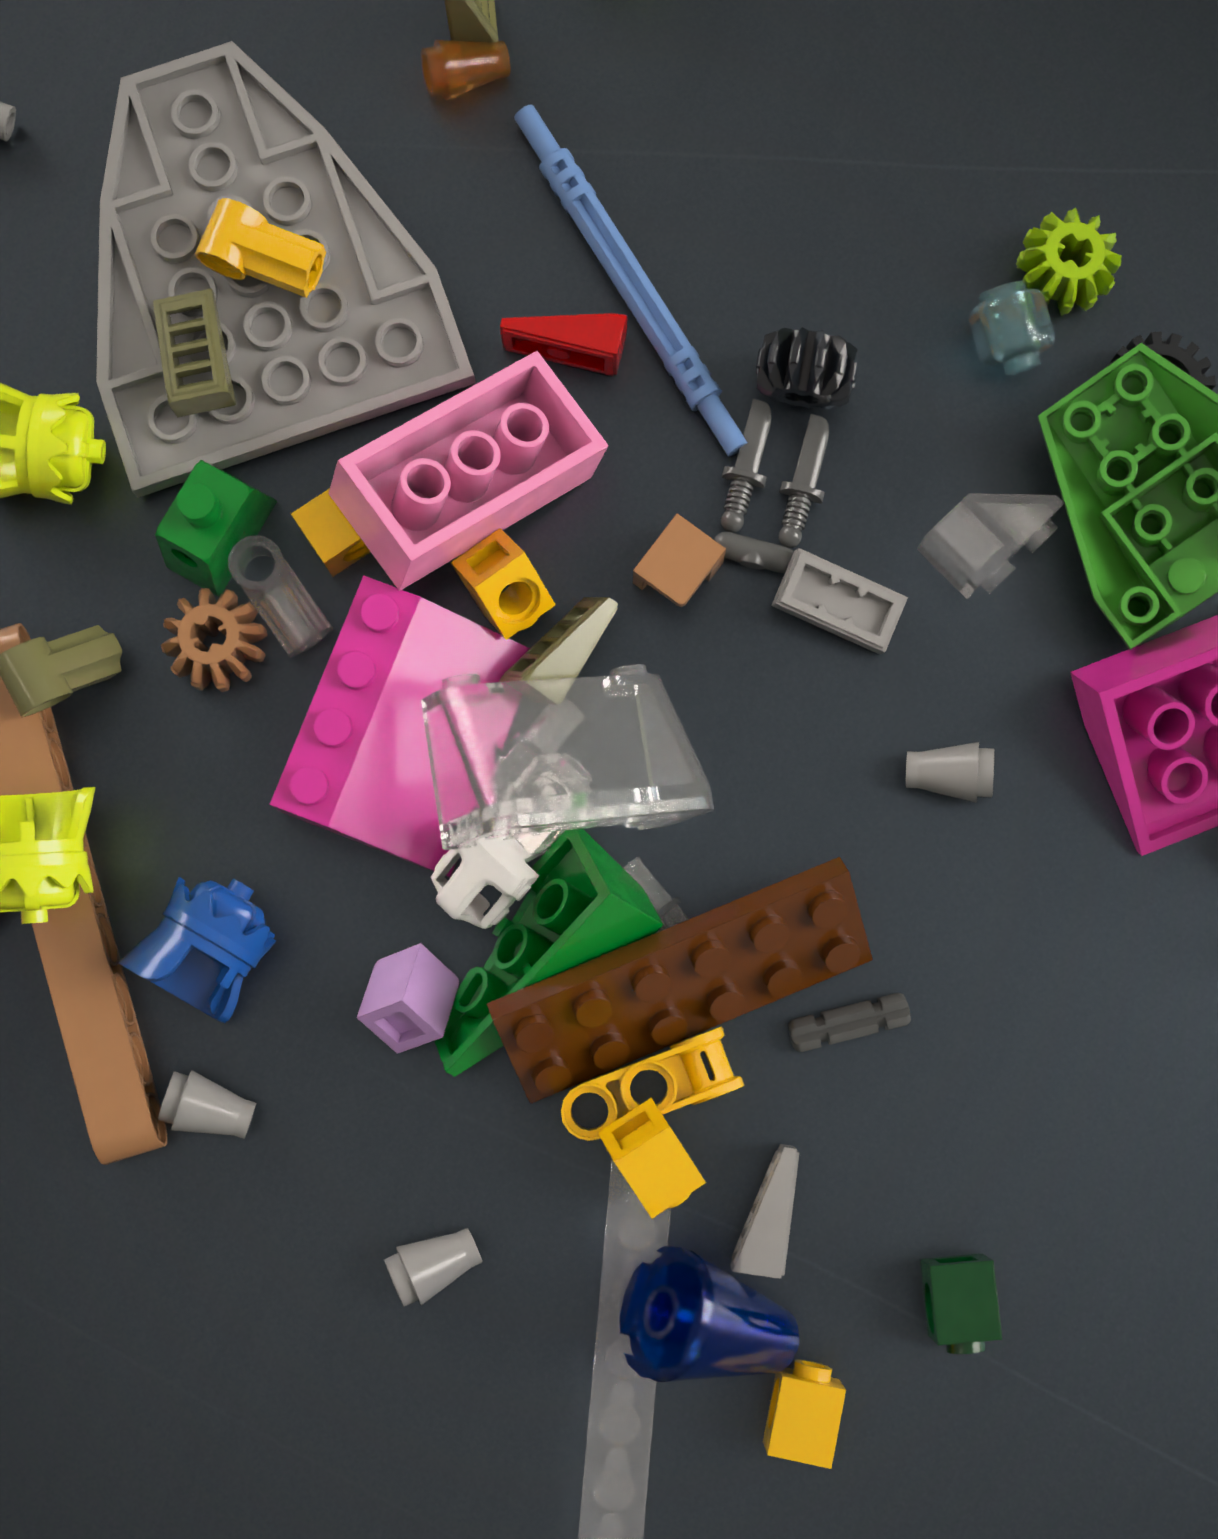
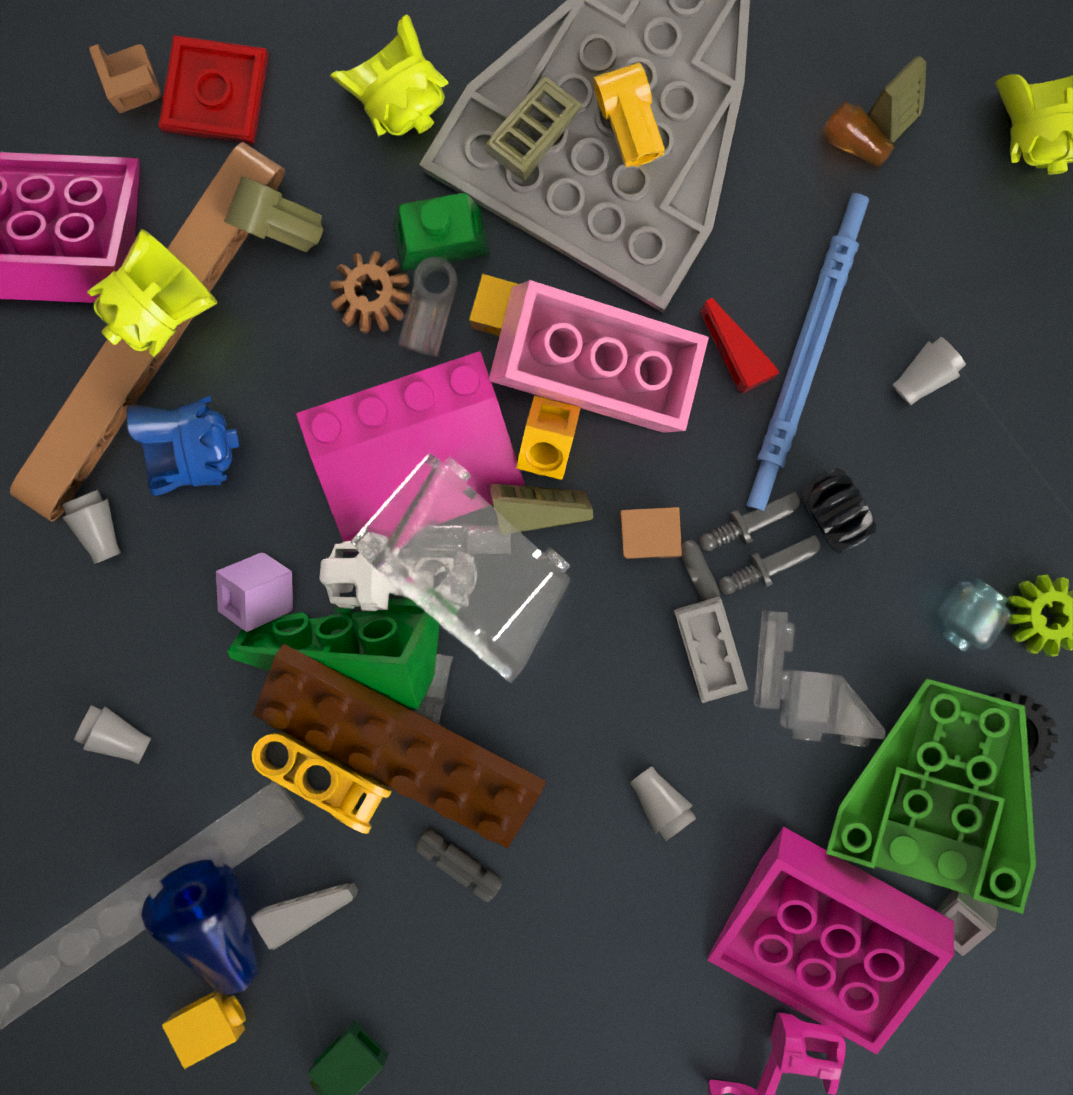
camera: 50 degrees right, 5 degrees up
yellow brick [598,1098,706,1219] -> none
none -> clear plate [753,611,795,710]
none -> light grey cone [892,337,966,406]

